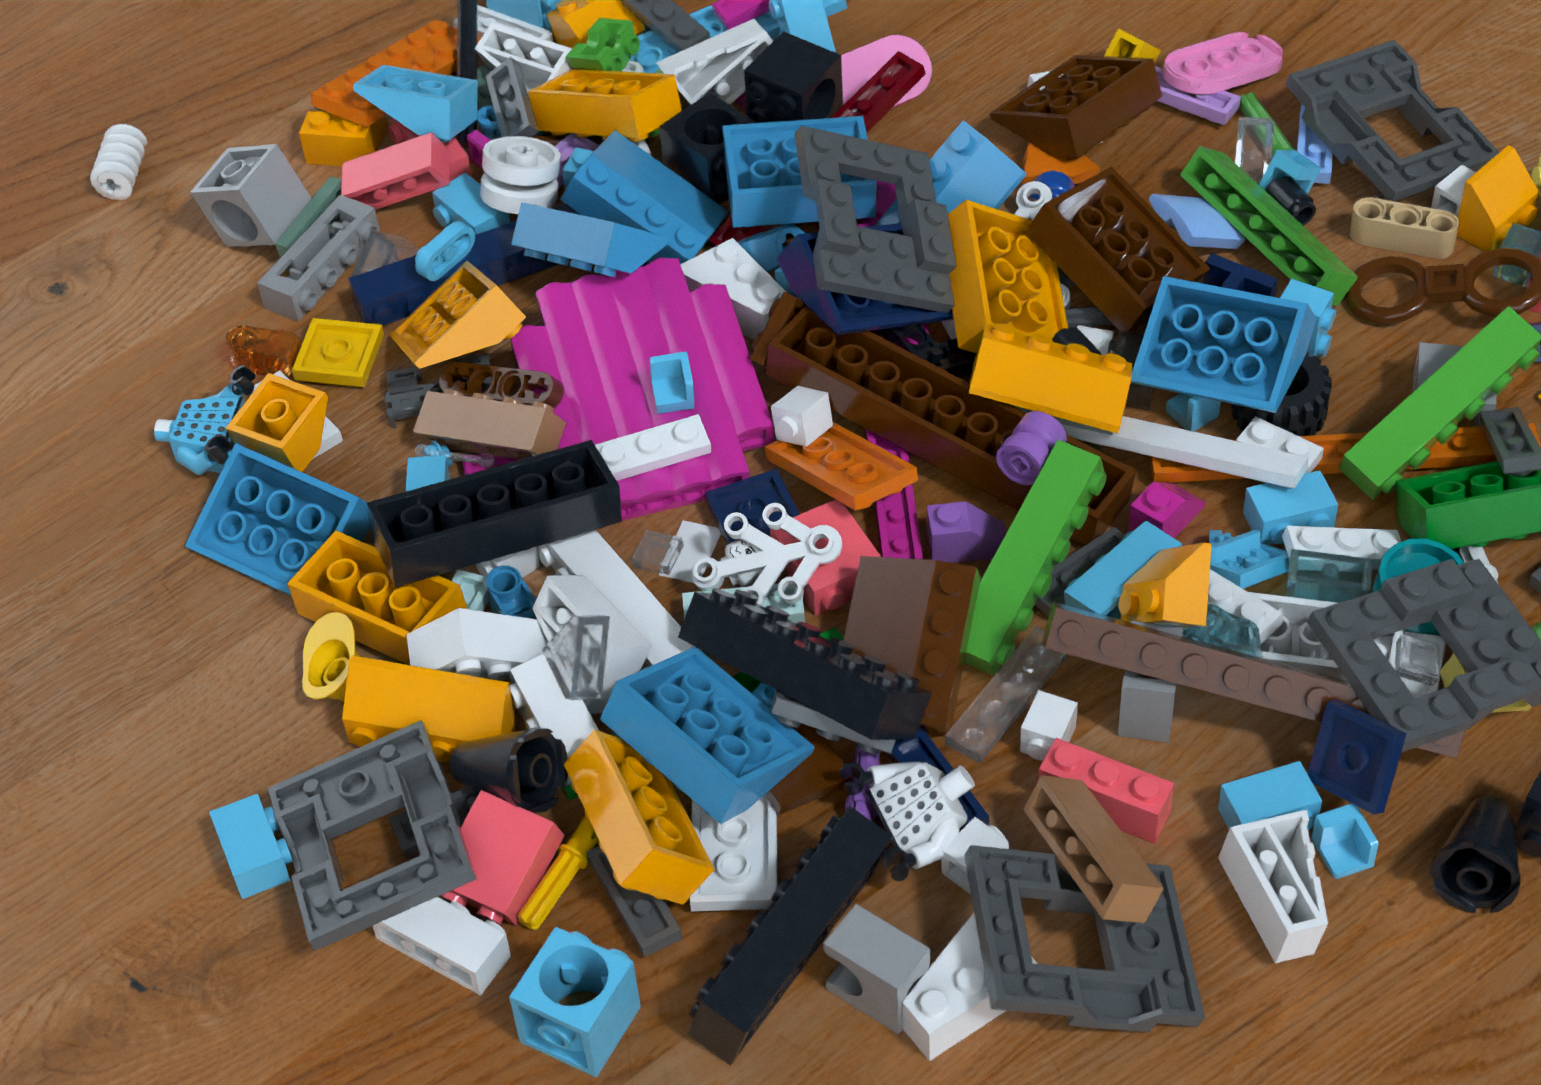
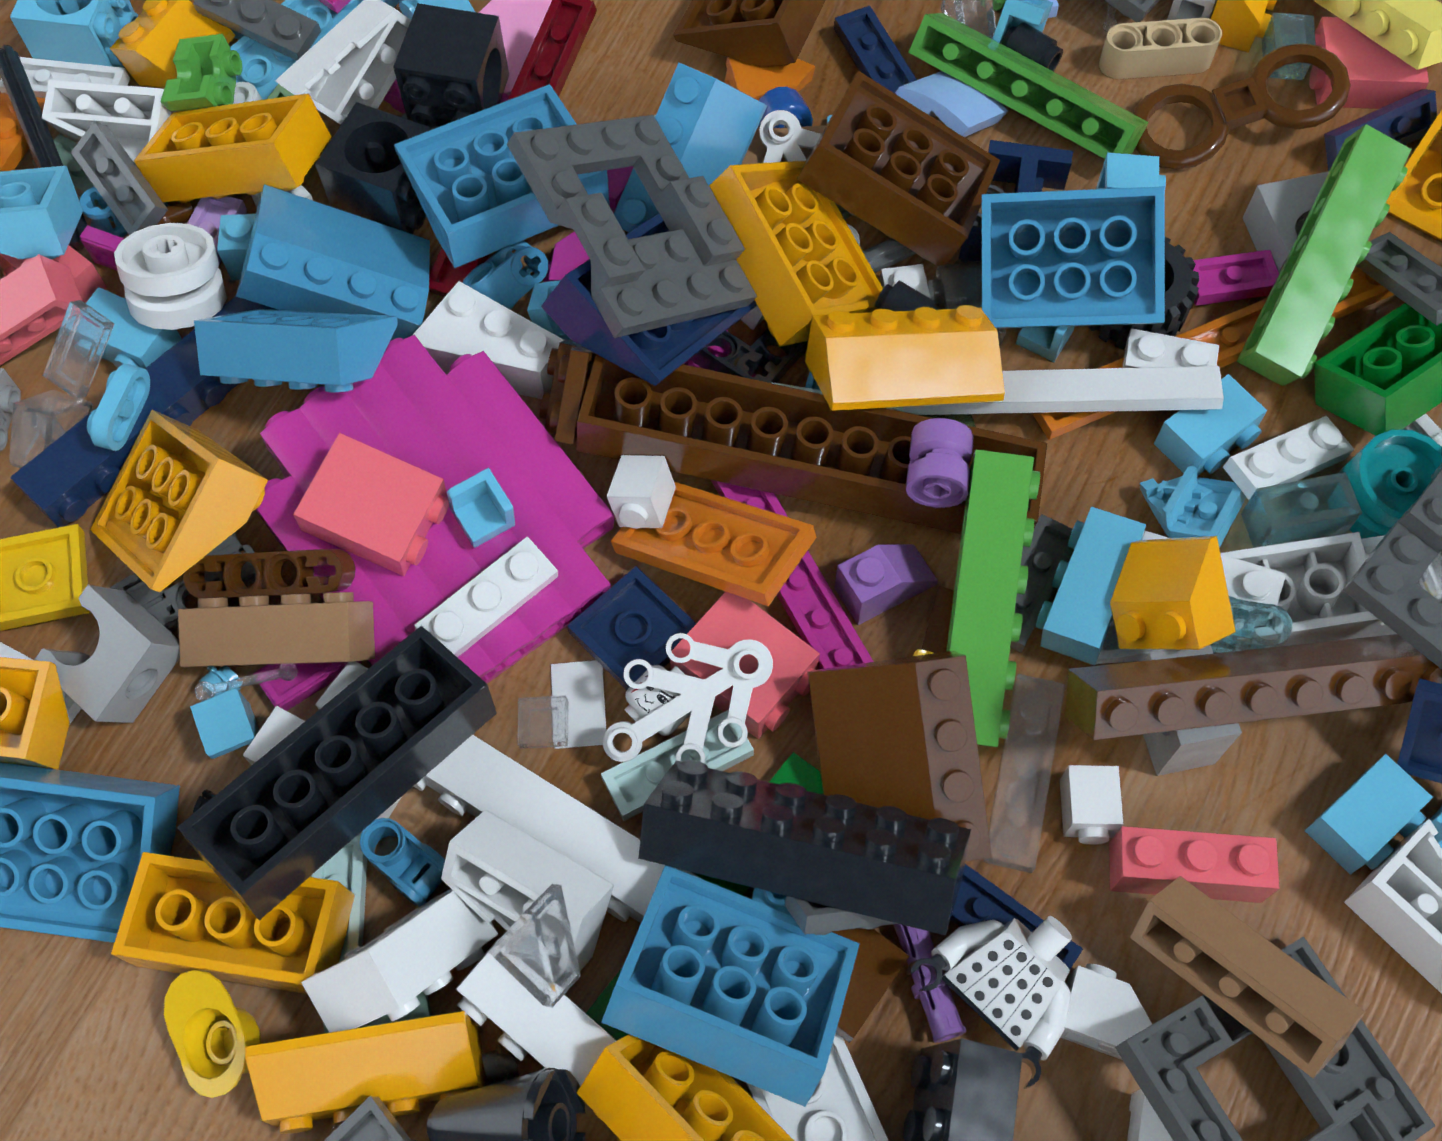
camera: 25 degrees left, 15 degrees up
dark pink slope [1128,481,1205,538] -> none
none -> light grey piece [34,585,180,723]
none -> clear tile [42,300,115,399]
none -> coral brick [293,433,449,576]
none -> dark blue plate [834,5,917,95]
none -> dark pink plate [1193,250,1279,306]

